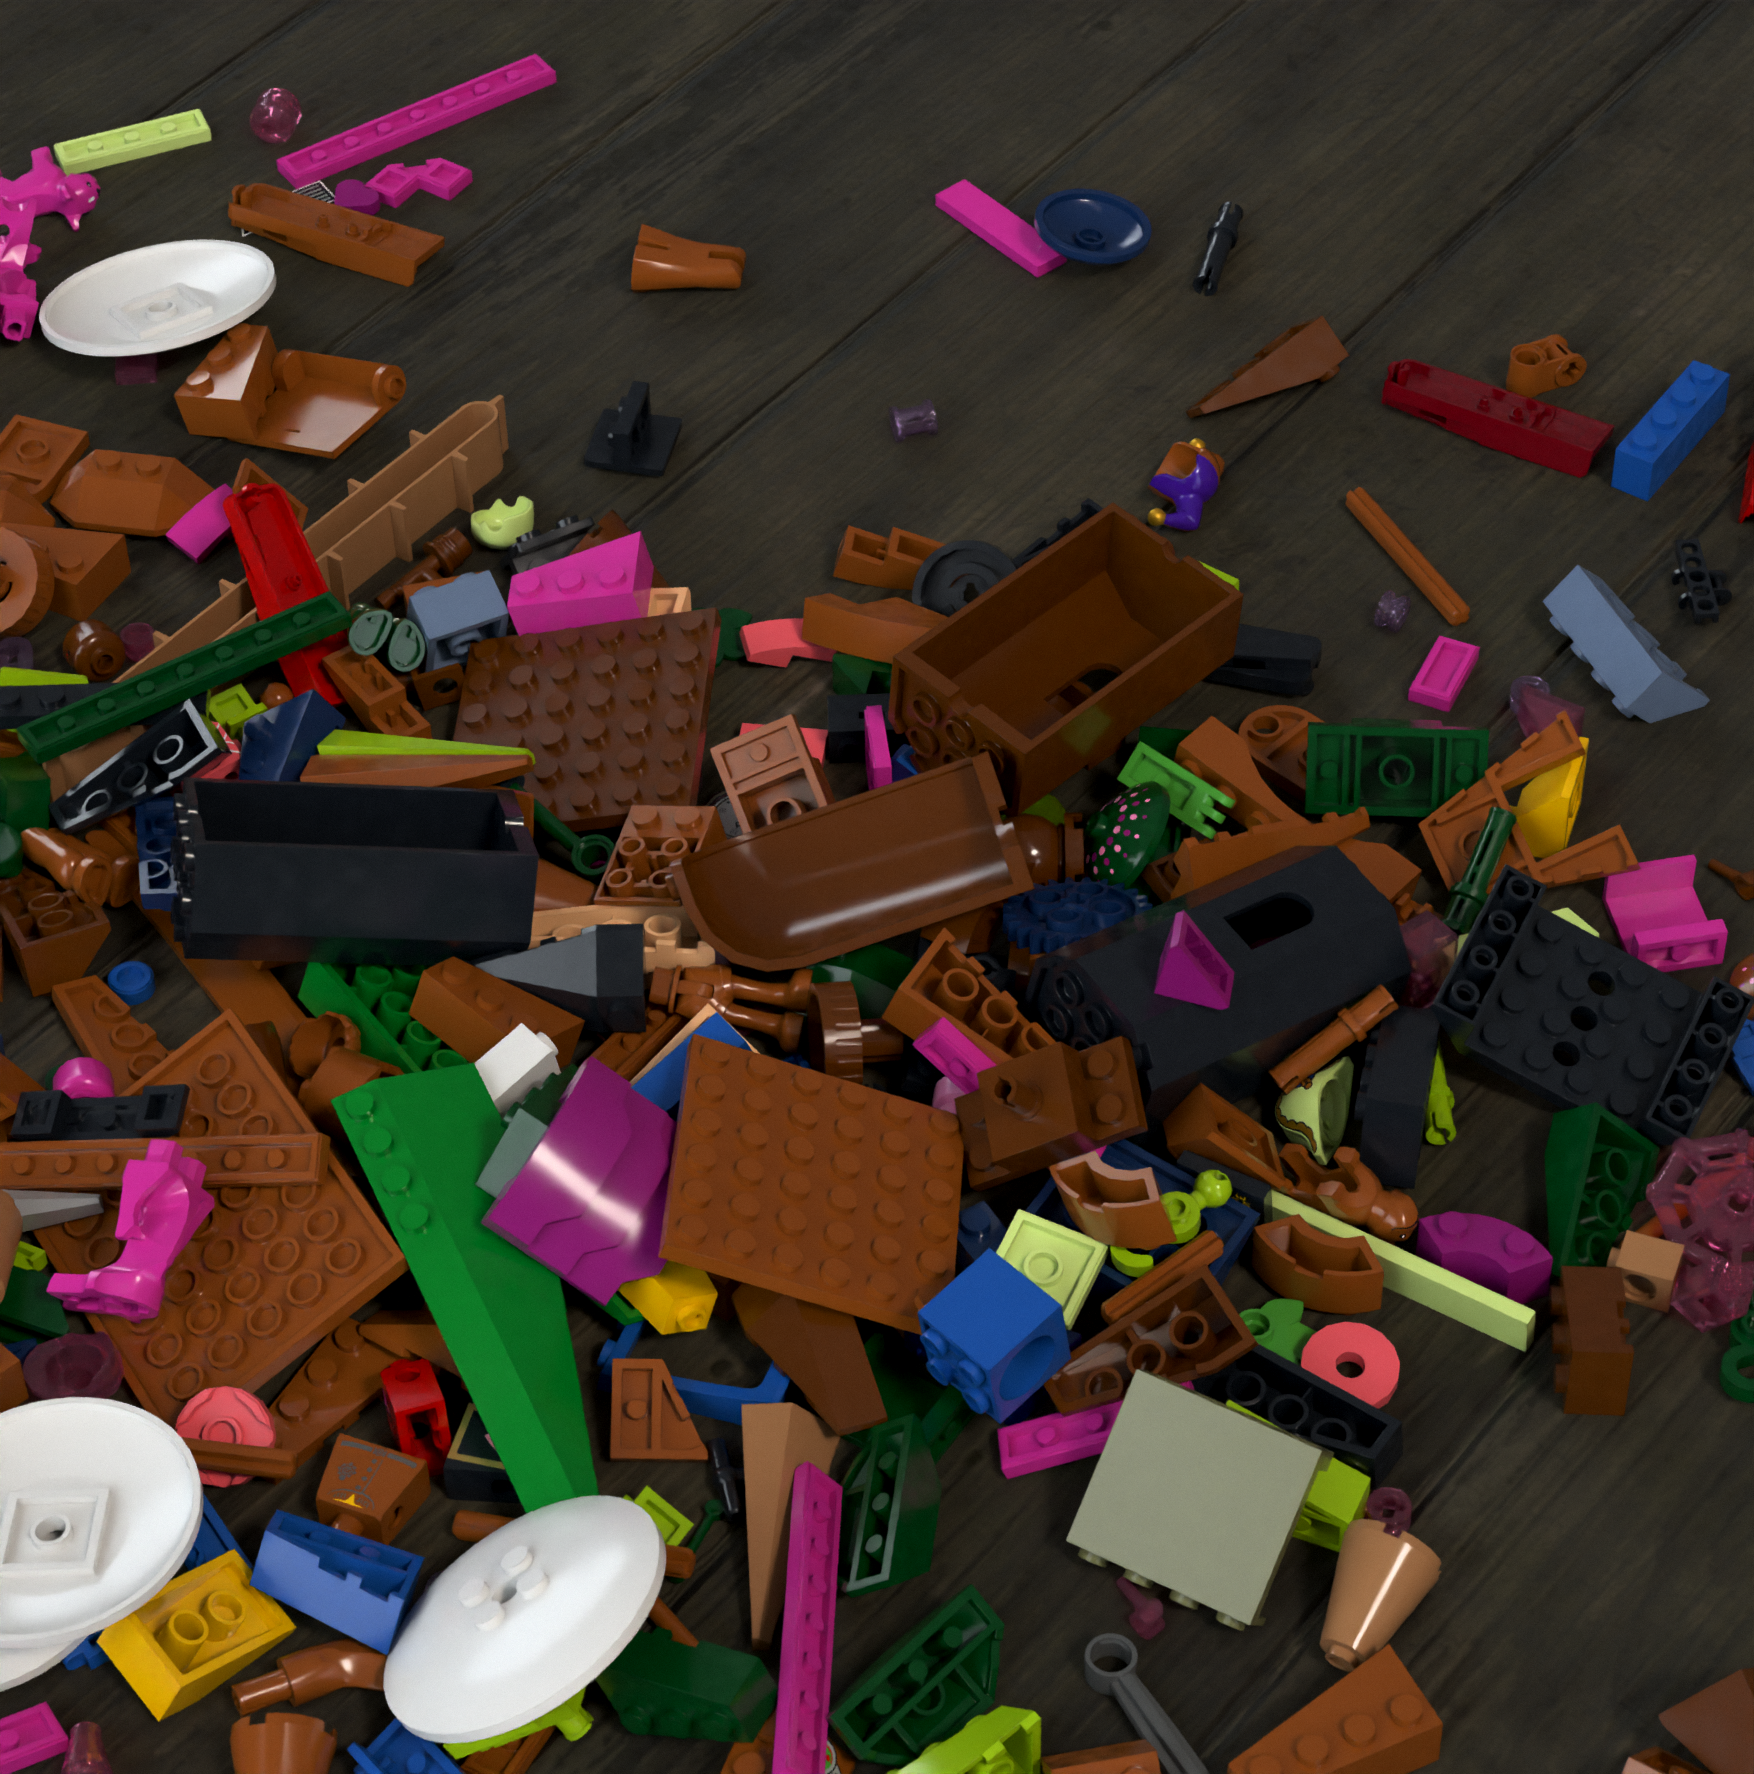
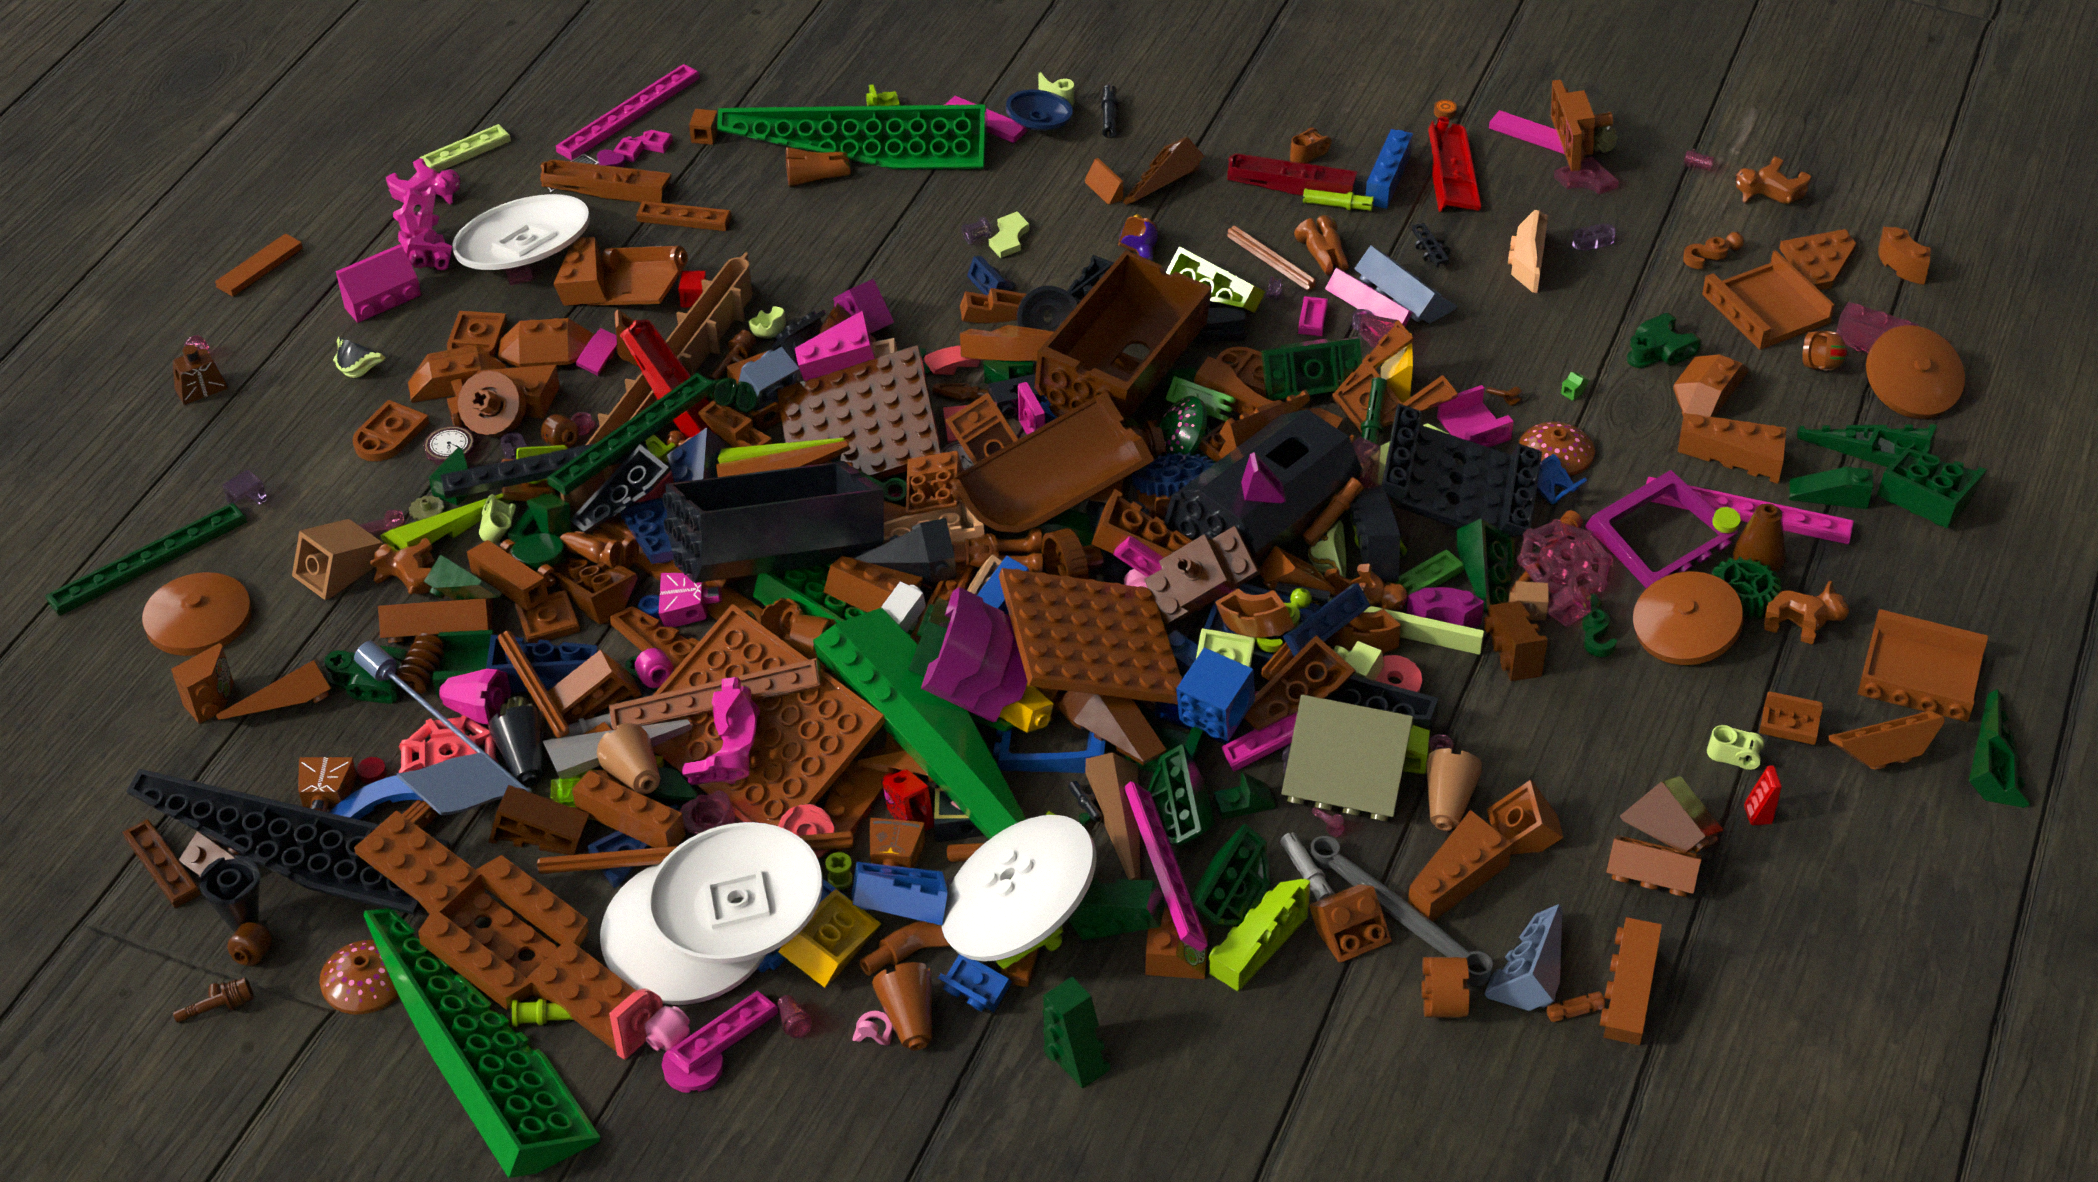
camera: 15 degrees left, 0 degrees up
black slope [10,1084,190,1142] -> none
clear pink piece [249,87,302,143] -> none
black bracket [584,381,682,476] -> none
dark orange wing [610,1358,708,1463] -> none
none -> dark orange tile [636,201,732,231]
none -> dark pink torso [659,573,722,628]
none -> red brick [679,271,707,307]
none -> dark orange brick [689,109,718,145]
none -> green wedge [717,104,988,170]
none -> lime bush [825,852,853,890]
none -> magenta brick [833,279,894,333]
none -> lime bracket [866,84,900,106]
none -> reddish brown piece [932,383,989,401]
none -> dark blue tile [967,256,1016,295]
none -> yellowish green tile [989,212,1029,258]
none -> yellowish green panel [1038,72,1074,106]
none -> dark orange slope [1085,158,1123,205]
none -> lime wedge [1166,247,1266,313]
none -> dark green slope [1213,772,1276,820]
none -> light grey pin [1280,832,1335,901]
none -> dark blue tile [1283,583,1370,657]
none -> dark orange piece [1294,215,1349,275]
none -> lime pin [1303,188,1374,211]
none -> tile [1325,268,1413,329]
none -> yellowish green brick [1333,641,1384,681]
none -> bright green hinge [1393,549,1464,595]
none -> dark orange slope [1487,780,1563,854]

